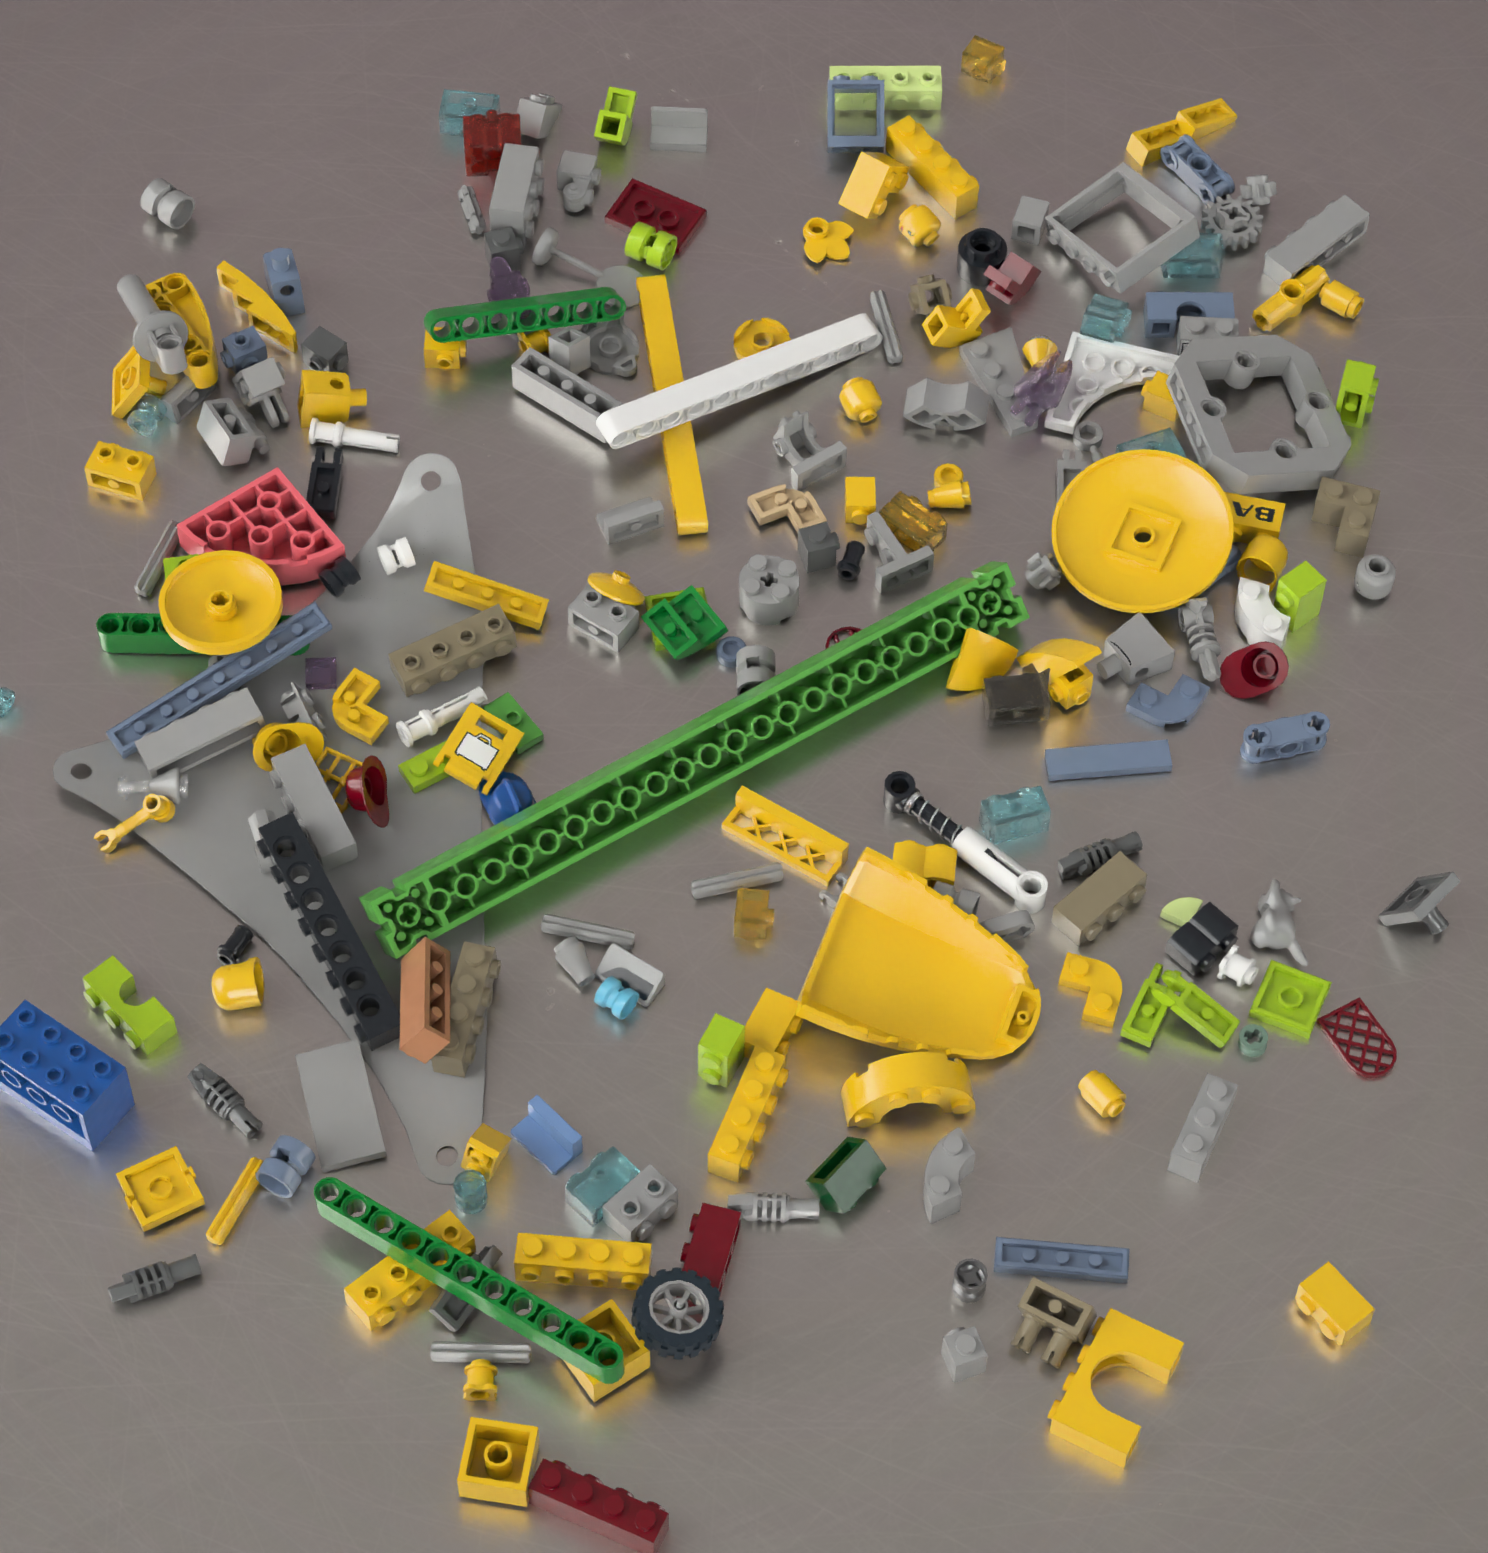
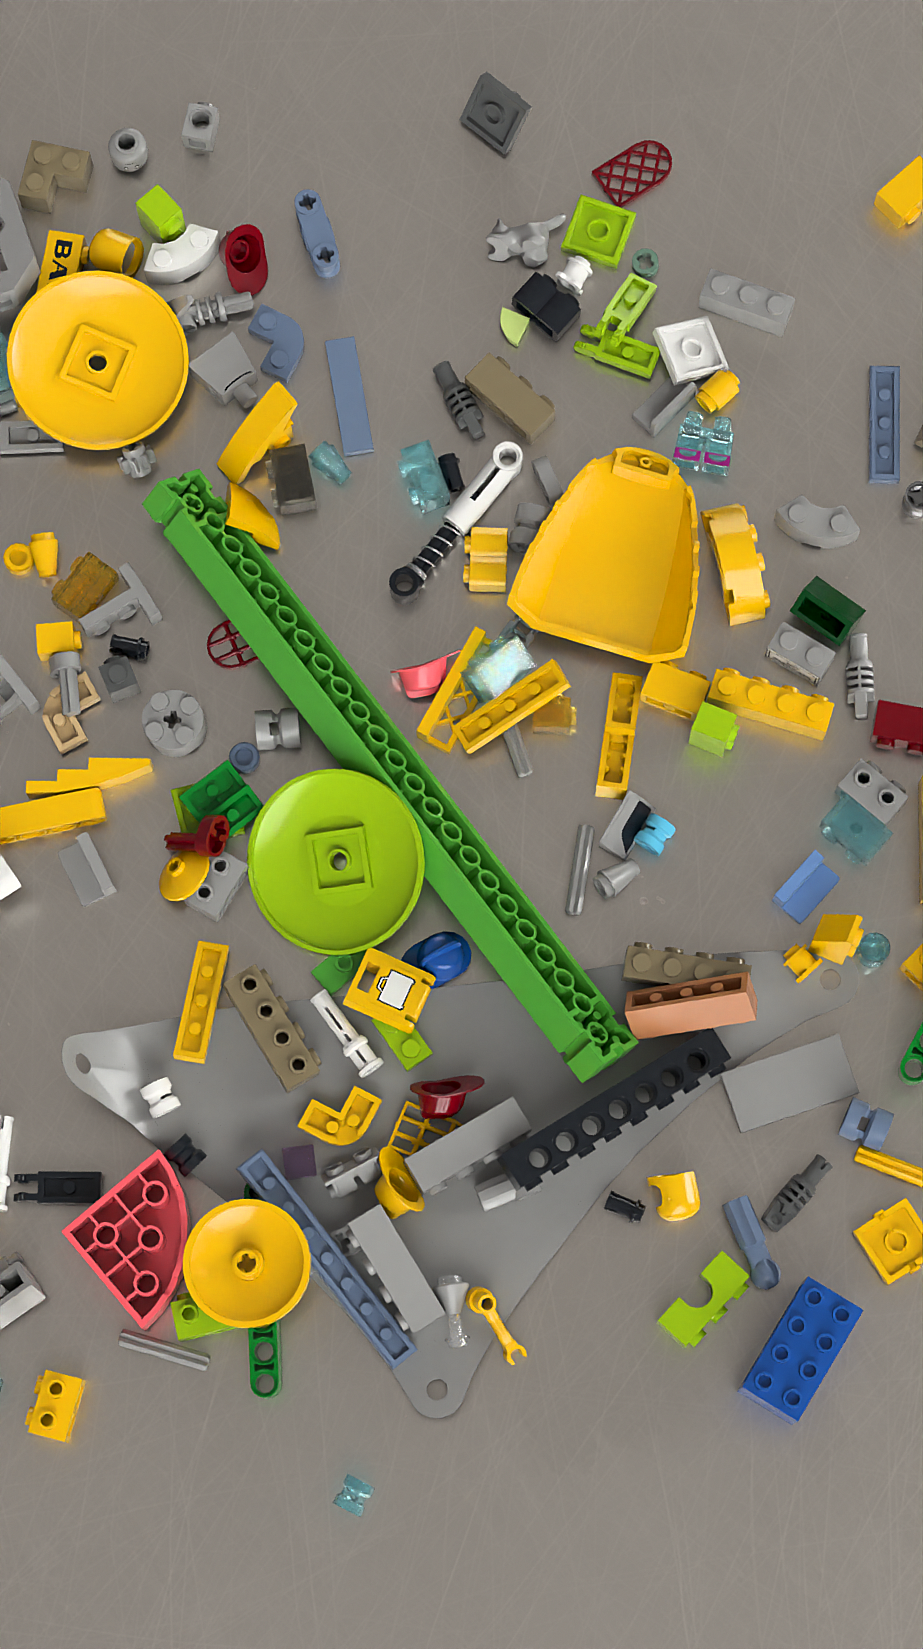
camera: 90 degrees left, 20 degrees up
yellow plate [1058,952,1122,1028] -> none
none -> yellow slope [26,758,153,799]
none -> light grey piece [49,651,81,717]
none -> dark red piece [164,815,230,857]
none -> light grey brick [181,102,220,152]
none -> lime dish [247,768,425,955]
none -> clear light blue cone [308,440,352,485]
none -> coral piece [390,649,461,698]
none -> black pin [437,453,465,493]
none -> yellow plate [452,659,571,754]
none -> clear light blue brick [460,635,537,703]
none -> yellow slope [595,672,643,800]
none -> light grey panel [632,377,697,438]
none -> white plate [652,316,729,386]
none -> clear light blue hips [672,411,734,476]
none -> sand blue piece [722,1195,781,1290]
none -> light grey brick [765,622,836,687]
none -> yellow brick [783,943,823,983]

